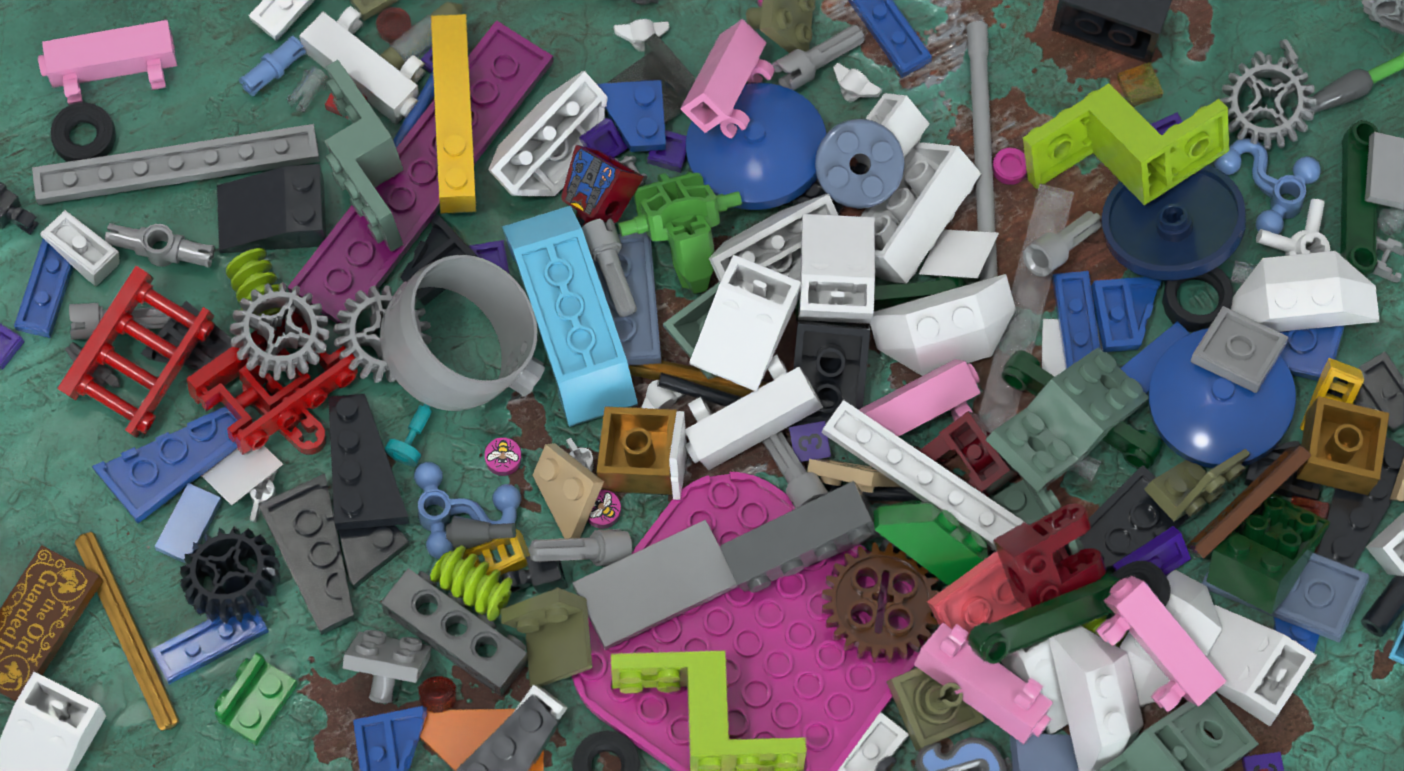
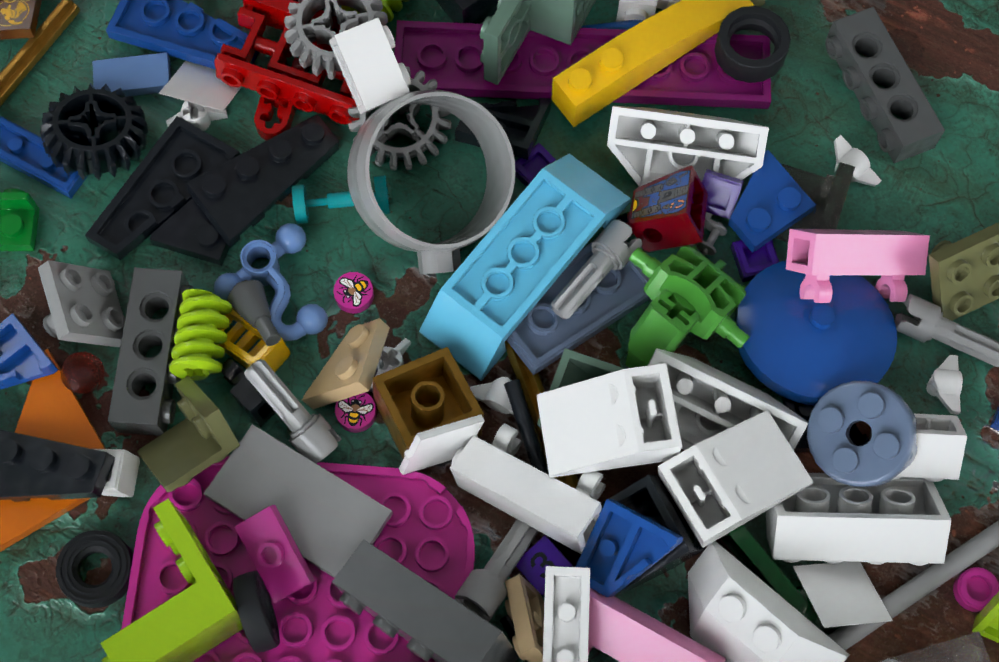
camera: 60 degrees right, 0 degrees up
none -> black tyre [233,571,280,653]
none -> dark pink plate [234,505,316,603]
none -> white brick [329,18,411,115]
none -> blue wing [576,499,684,597]
none -> black tyre [714,6,791,83]

